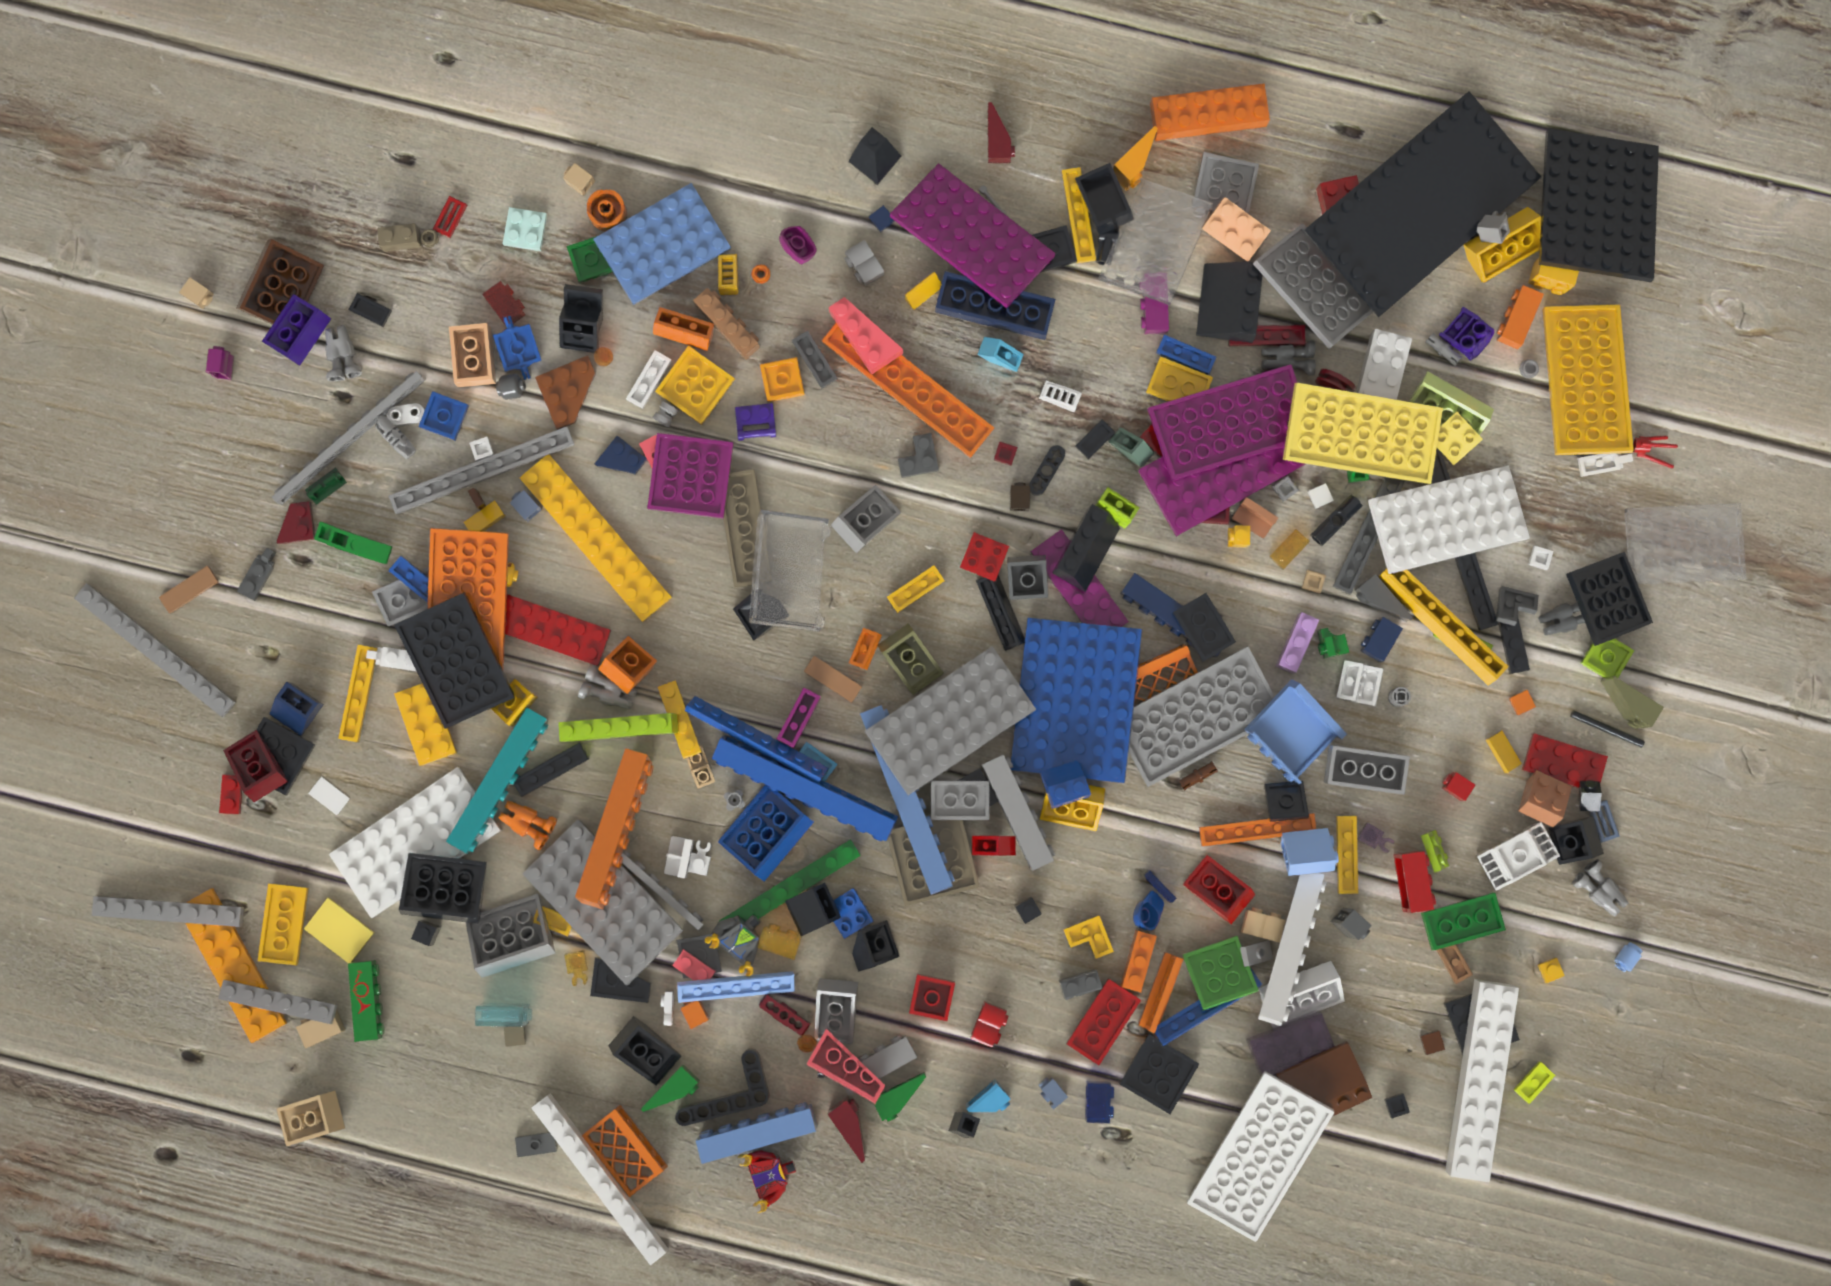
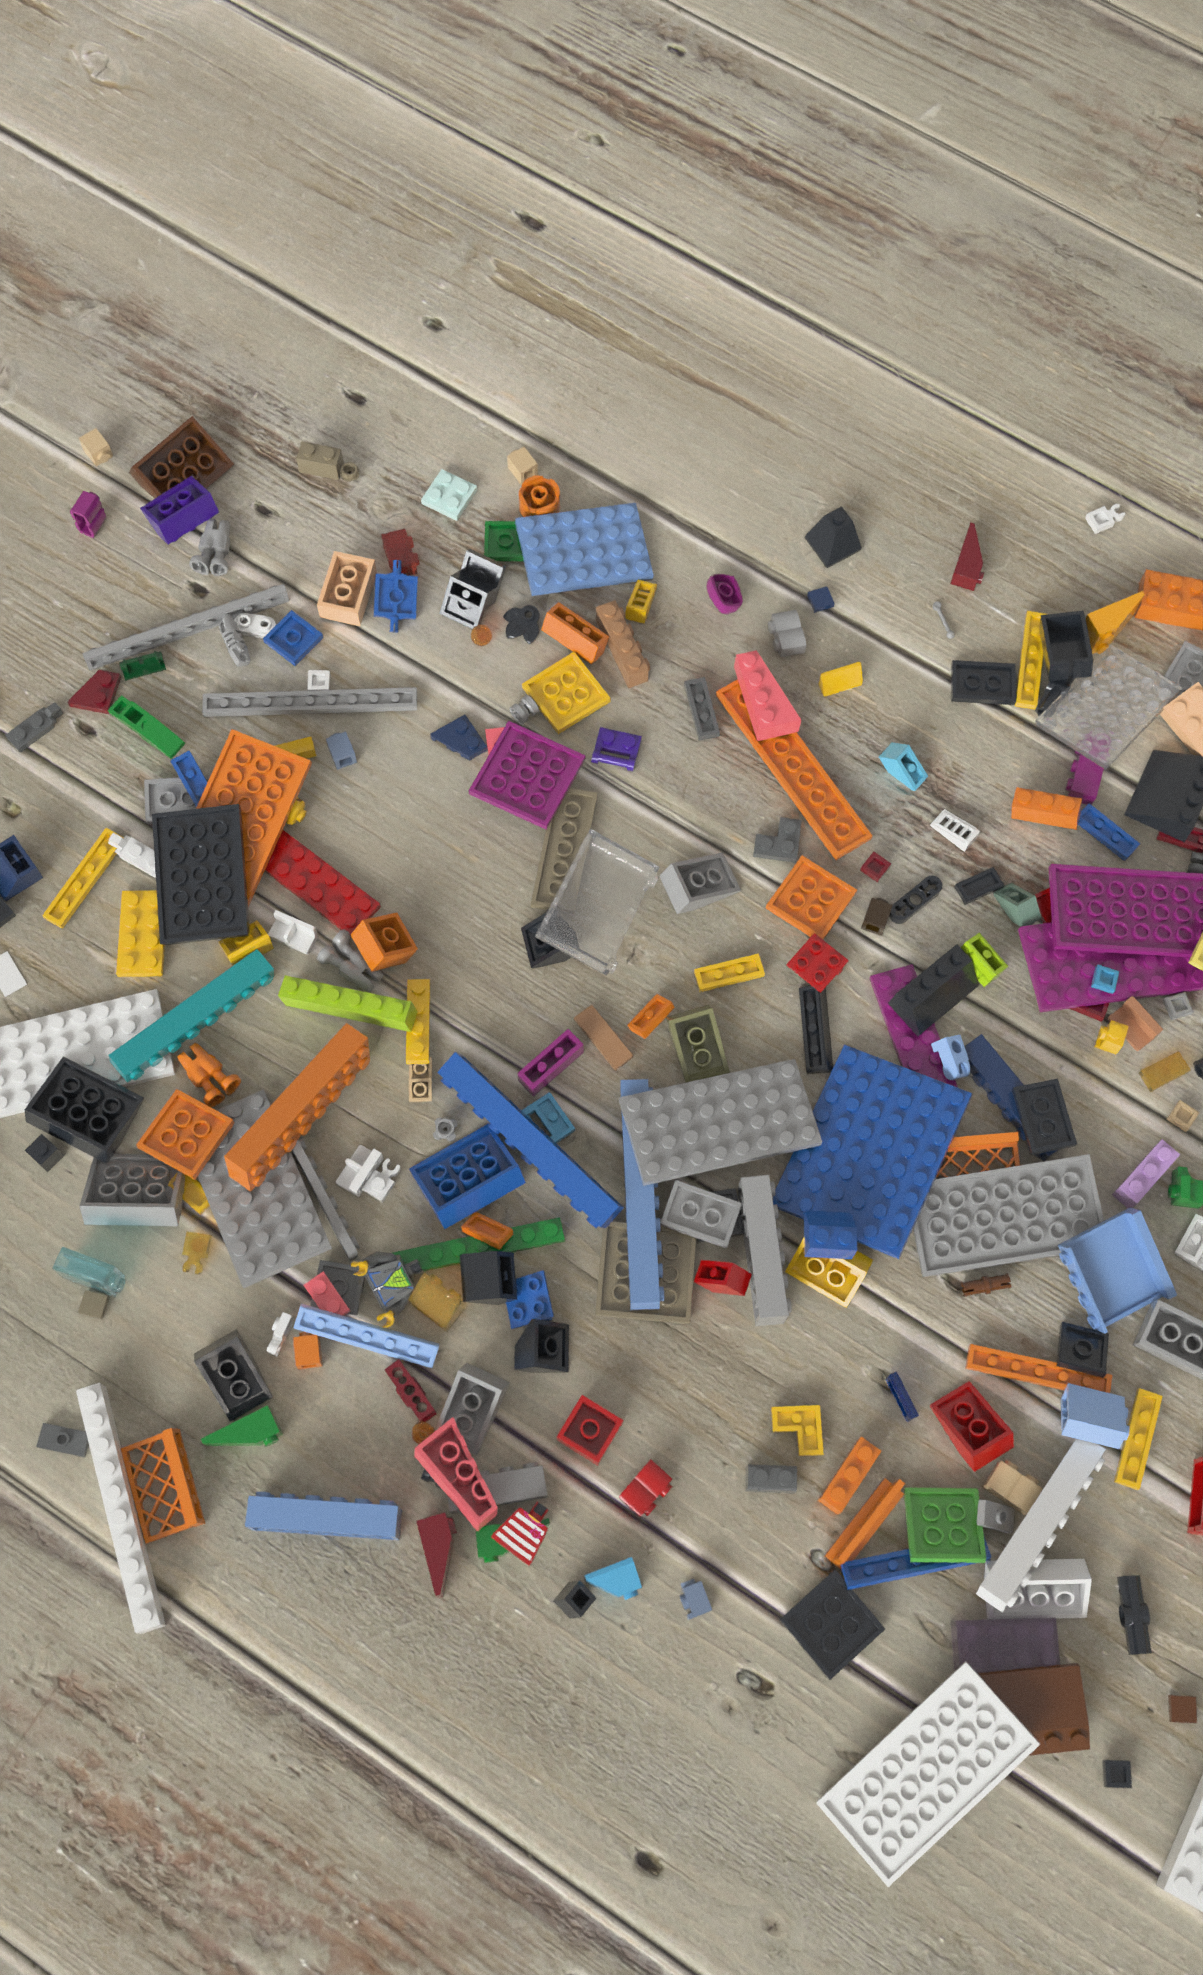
camera: 20 degrees right, 15 degrees down
black tile [348,293,392,328] -> none
red tile [433,196,468,239] -> none
reddish brown tile [468,488,486,510] -> none
dark grey head [496,373,526,400] -> none
black tile [514,742,589,797] -> none
yellow plate [519,454,672,622] -> none
dark orange plate [535,355,596,430] -> none
black wing [590,957,651,1003] -> none
white plate [626,350,672,409] -> none
black beam [675,1048,770,1126] -> none
blue plate [685,696,829,783] -> none
torso [738,1150,796,1213] -> none
orange plate [751,264,770,284] -> none
light orange tile [760,357,805,402] -> none
magenta plate [890,163,1055,308] -> none
dark blue brick [935,271,1056,340] -> none
dark grey brick [1007,555,1048,600] -> none
black brick [1014,897,1042,924] -> none
red plate [1066,978,1141,1065] -> none
clear blue brick [1085,1081,1114,1123] -> none
blue cap [1133,891,1164,931] -> none
yellow plate [1146,356,1213,402] -> none
dark grey brick [1330,907,1372,940] -> none
plate [1357,822,1394,853] -> none
none -> orange plate [136,1089,235,1180]
none -> white panel [268,910,318,955]
none -> orange tile [461,1212,513,1250]
none -> torso [491,1501,549,1567]
none -> black plate [503,605,540,644]
none -> orange plate [766,855,857,940]
none -> light blue leg [931,1035,970,1080]
none -> orange brick [1012,787,1082,830]
none -> white plate [1085,504,1125,534]
none -> dark azure tile [1091,964,1119,994]
none -> black piece [1117,1575,1152,1655]

